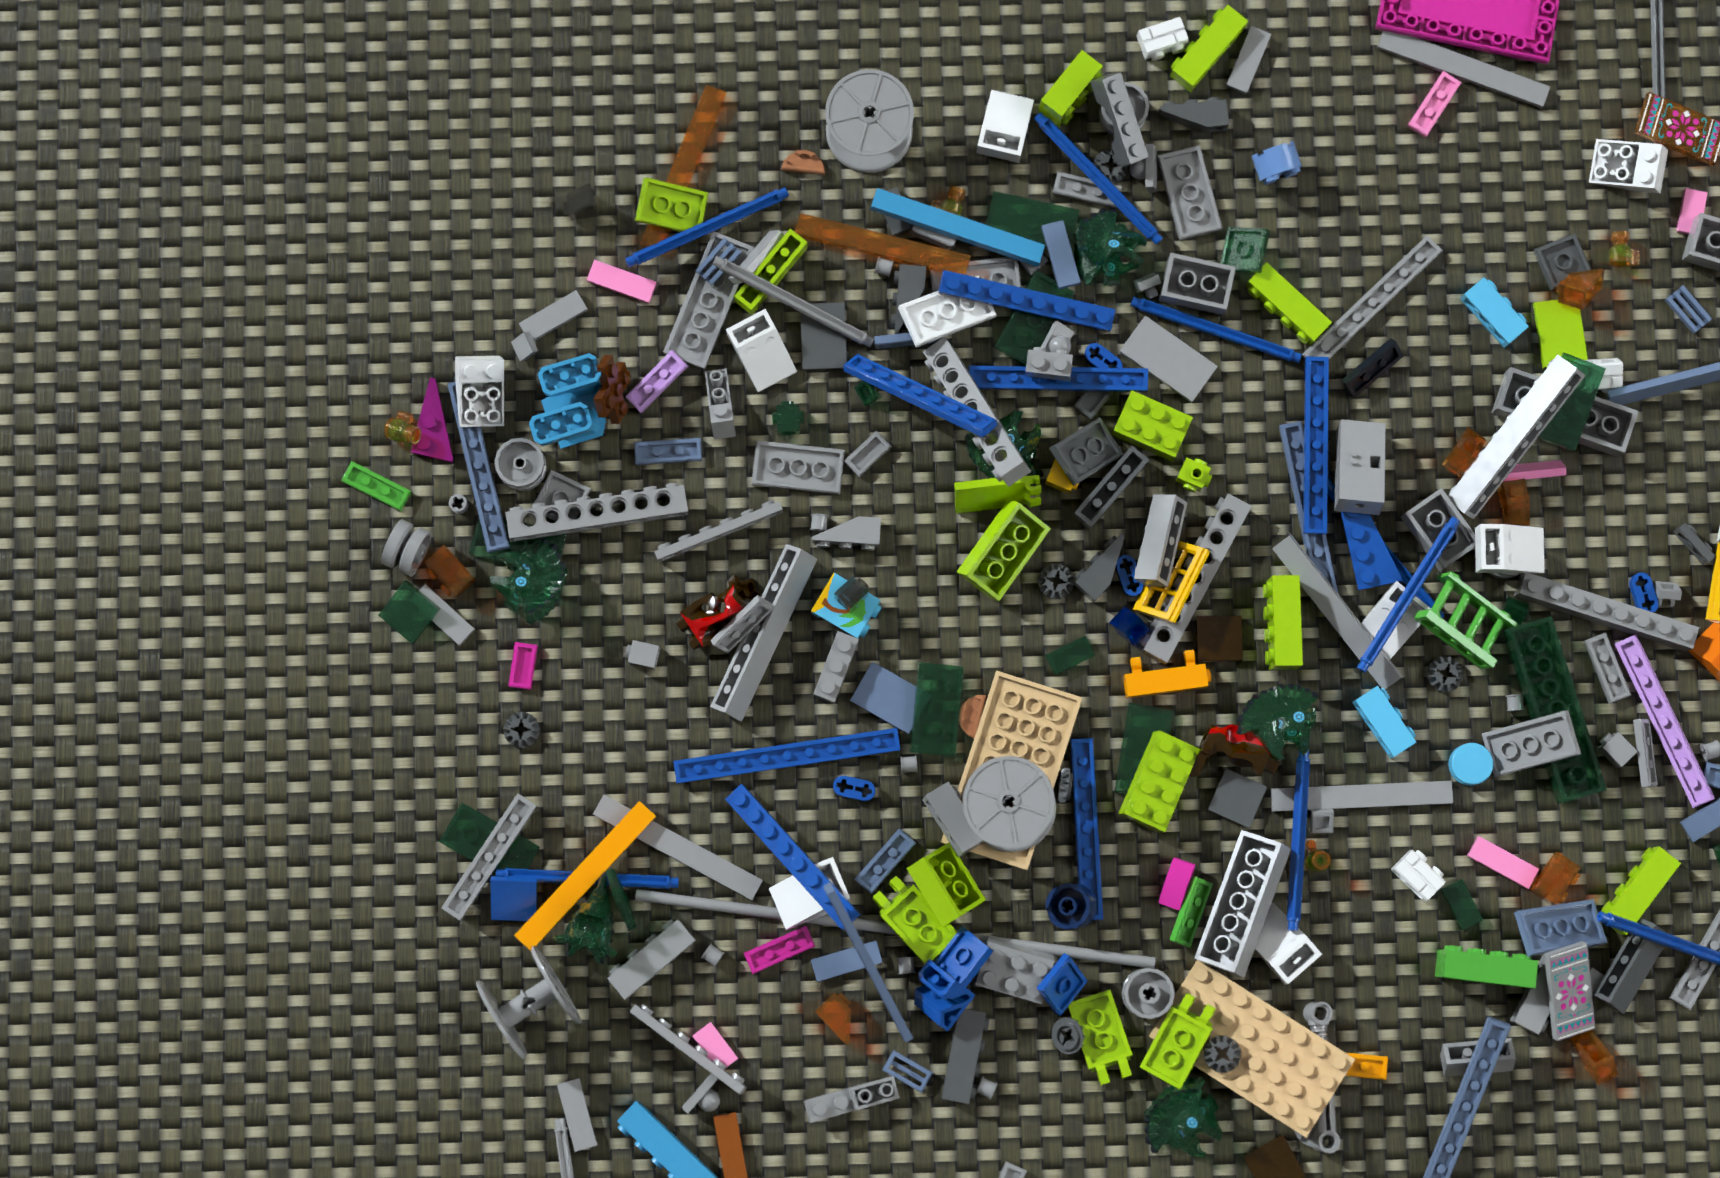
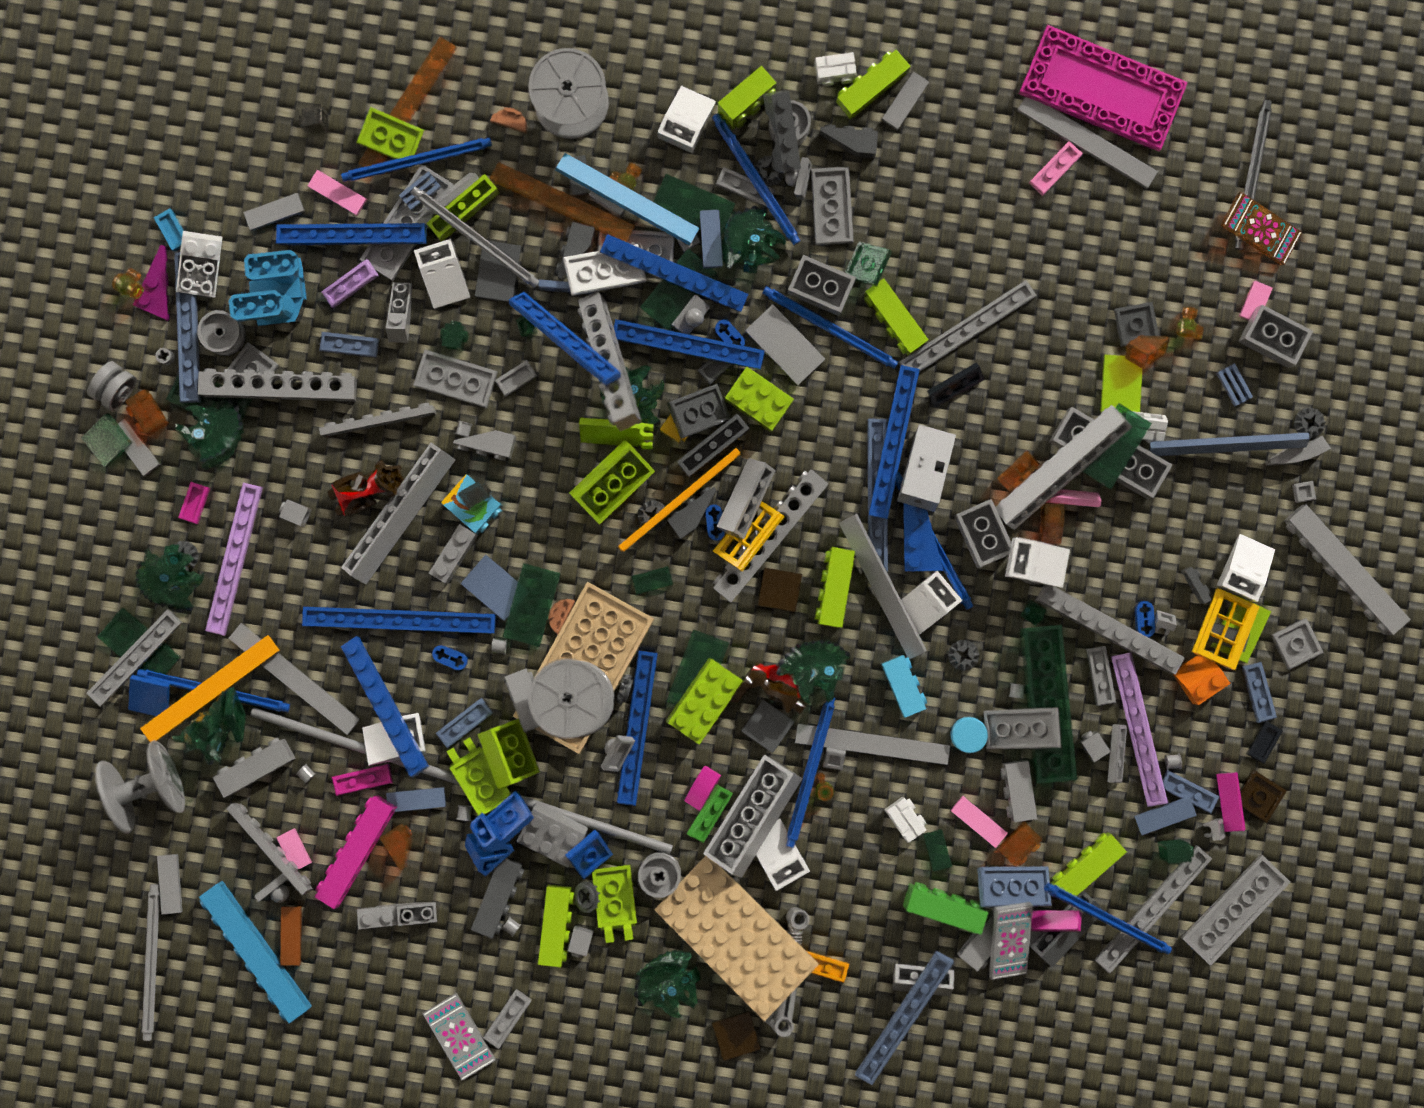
camera: 15 degrees right, 5 degrees up
bright green tile [341,461,412,512] -> none
light grey tile [511,331,538,362] -> none
reddish brown plate [593,355,631,424] -> none
light grey tile [711,595,774,653] -> none
sand blue tile [823,882,913,1042] -> none
light grey axle [874,257,894,277] -> none
sand blue tile [882,1050,933,1093] -> none
light grey brick [1025,347,1073,381] -> none
dark blue brick [1045,883,1097,929] -> none
clear blue brick [1109,606,1150,646] -> none
light orange brick [1123,650,1211,699] -> none
light grey tile [1133,273,1161,299] -> none
lime tile [1140,993,1216,1089] -> none
lime brick [1176,457,1212,493] -> none
dark grey gear [1204,1036,1241,1073] -> none
medium blue brick [1251,141,1302,185] -> none
blue piece [1357,517,1460,673] -> none
bright green fence [1414,572,1517,669] -> none
medium azure brick [1460,277,1529,348] -> none
clear orange slope [1570,1030,1618,1085] -> none
white slope [1589,139,1668,193] -> none
none -> clear green piece [135,544,204,613]
none -> dark azure tile [154,208,184,252]
none -> lavender tile [205,483,263,636]
none -> blue plate [276,223,427,245]
none -> dark pink brick [315,795,397,909]
none -> lime brick [538,884,574,967]
none -> light grey brick [568,926,594,958]
none -> light grey tile [601,735,635,772]
none -> light orange tile [618,448,740,552]
none -> light grey brick [1001,760,1037,822]
none -> dark pink tile [1031,911,1082,932]

